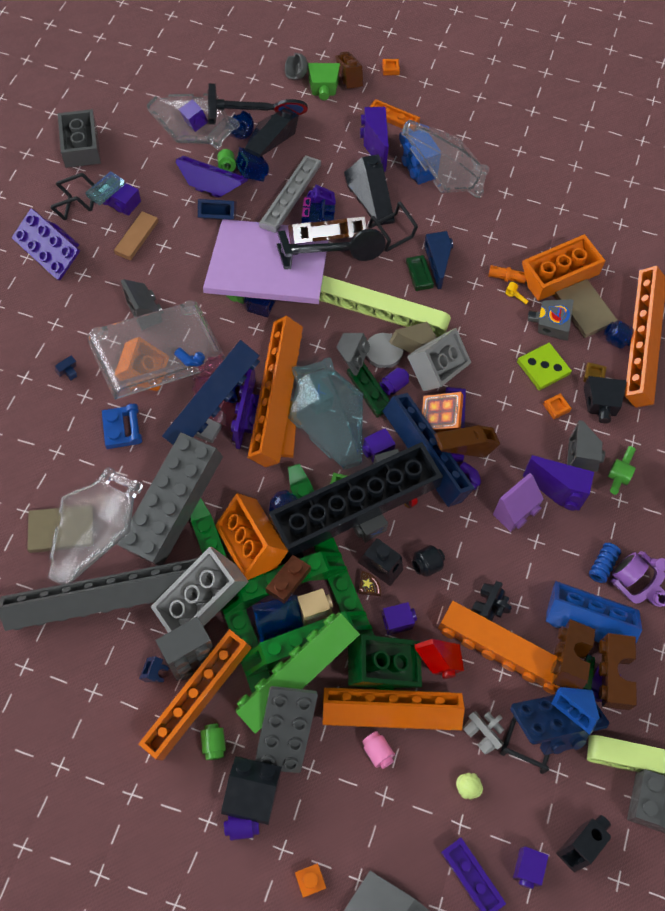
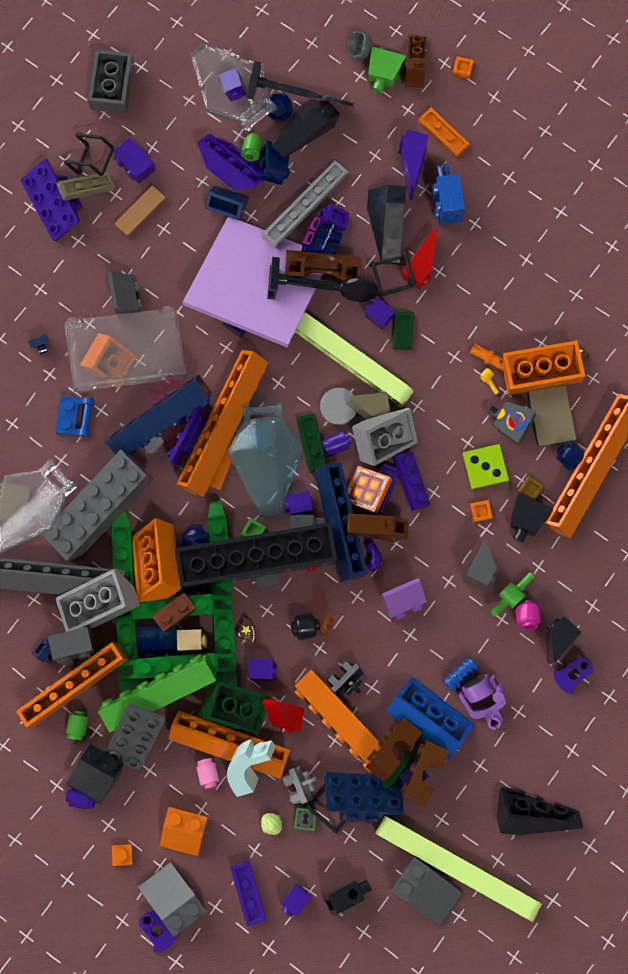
camera: 20 degrees right, 15 degrees up
clear light blue tile [85,171,125,205] -> none
blue arm [174,348,205,366] -> none
dark grey slope [337,333,370,375] -> none
black torso [358,538,403,586] -> none
clear windscreen [401,120,489,198] -> none
dark blue slope [424,231,453,289] -> none
dark purple slope [523,455,594,511] -> none
blue slope [551,687,599,735] -> none
none -> dark tan tile [57,172,115,201]
none -> orange slope [160,807,209,856]
none -> light aqua arch [227,739,275,797]
none -> tile [295,808,317,831]
none -> clear orange tile [320,613,335,637]
none -> dark purple brick [365,298,395,330]
none -> dark purple plate [393,452,431,511]
none -> red slope [401,228,437,290]
none -> dark pink head [515,600,542,631]

